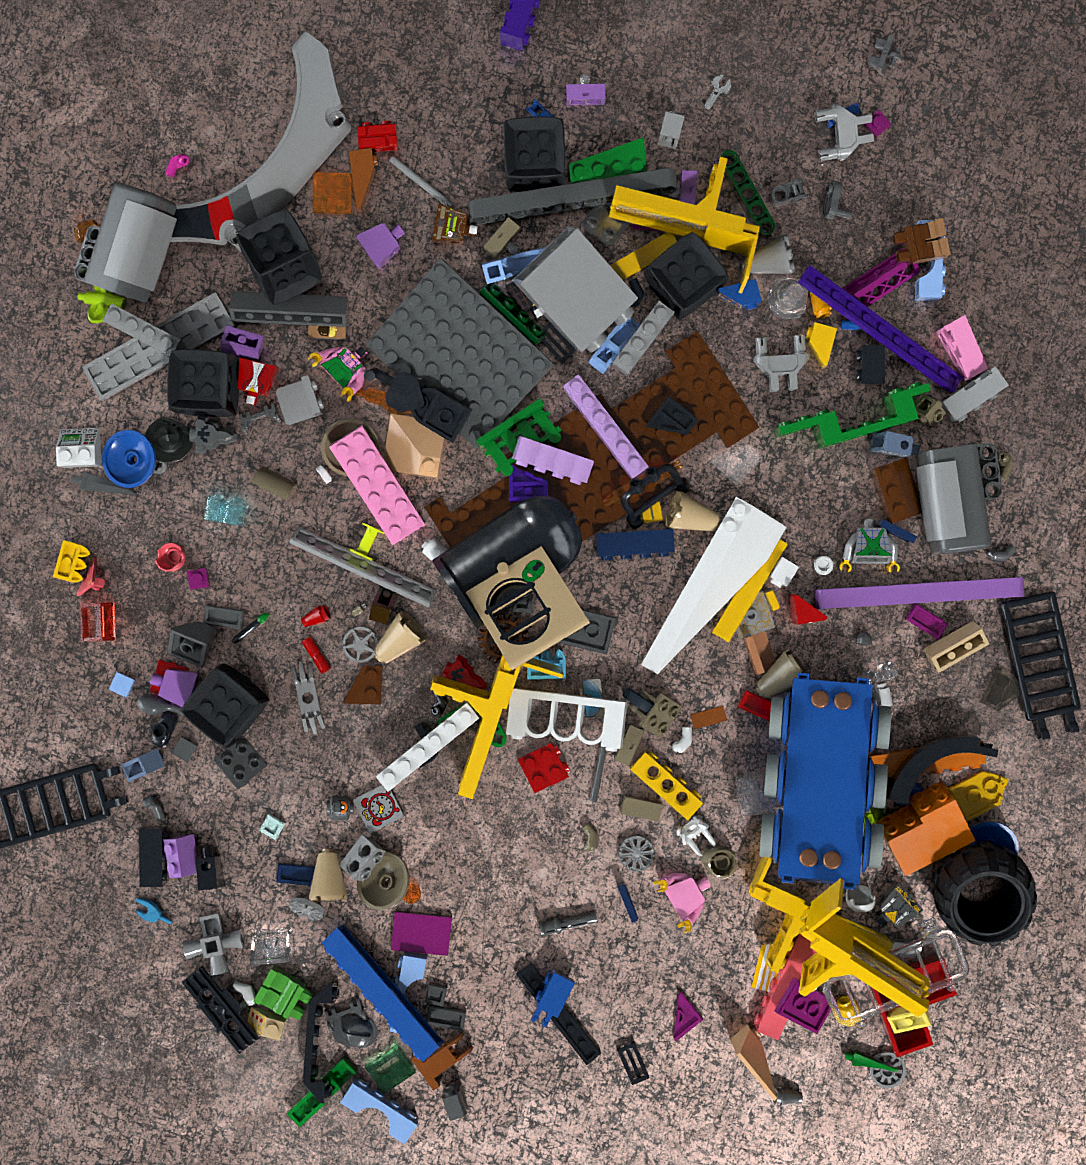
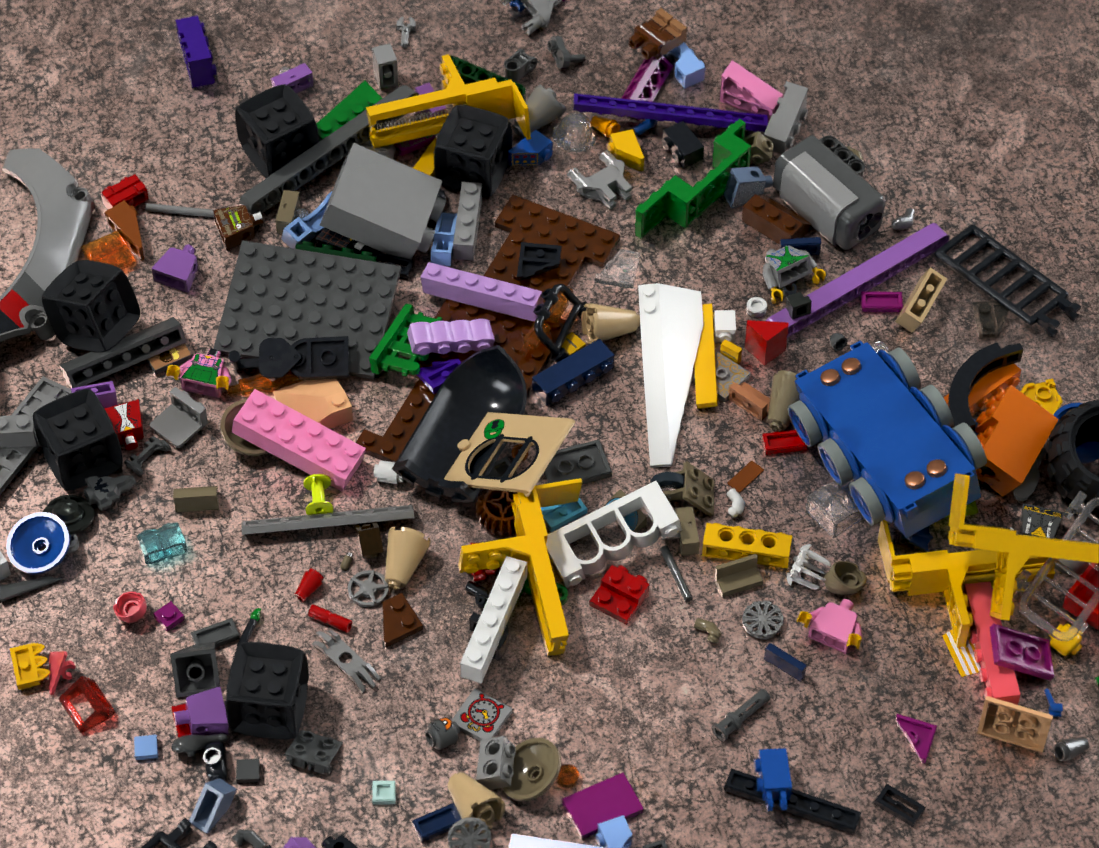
camera: 35 degrees left, 35 degrees down
white tile [316,465,332,484] -> none
none -> pearl dark grey piece [783,283,812,320]
none -> blue hand [1044,689,1063,717]

